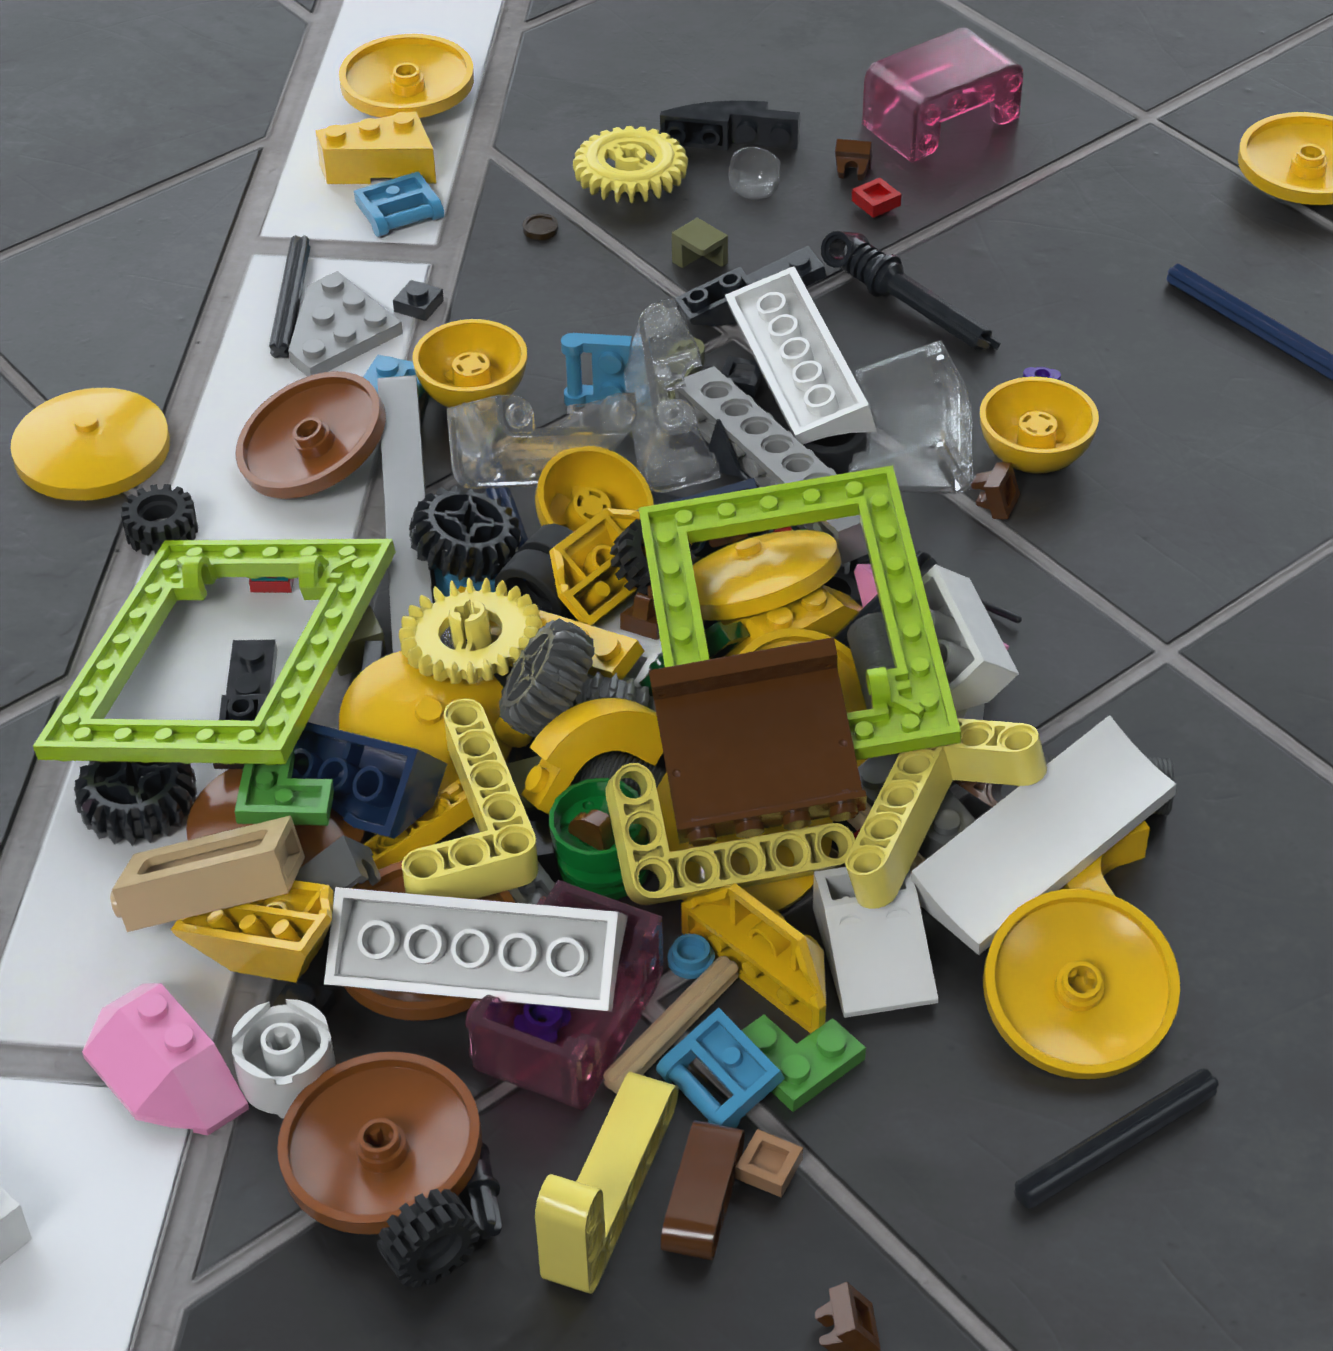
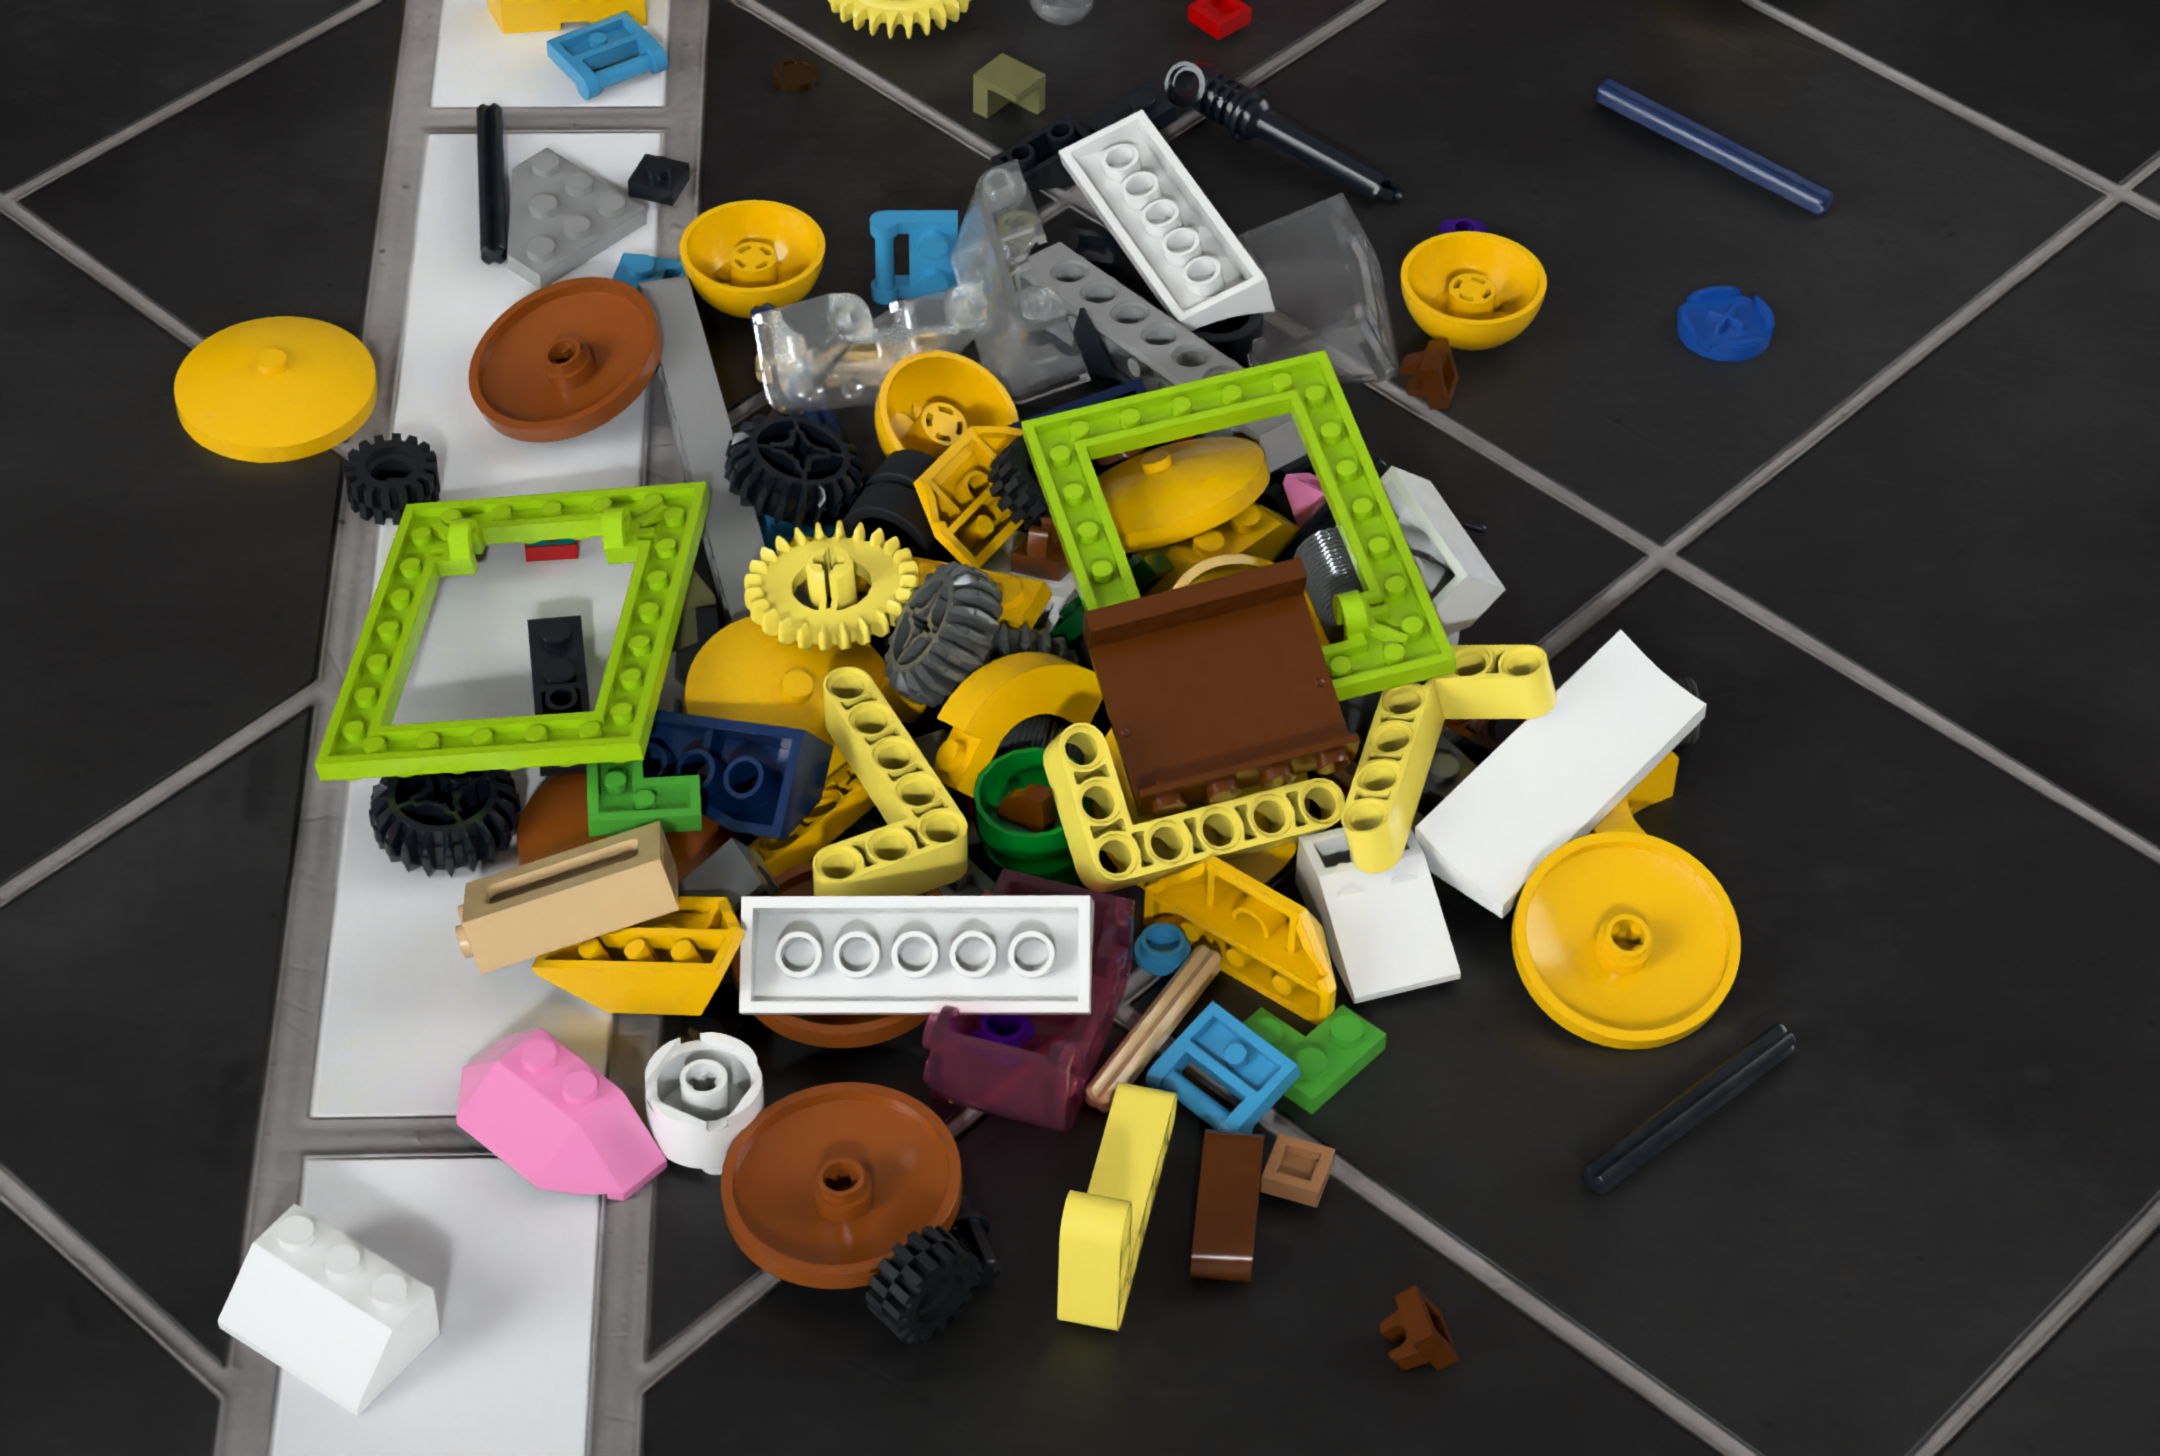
camera: 10 degrees left, 0 degrees up
none -> blue tile [1676,286,1775,361]

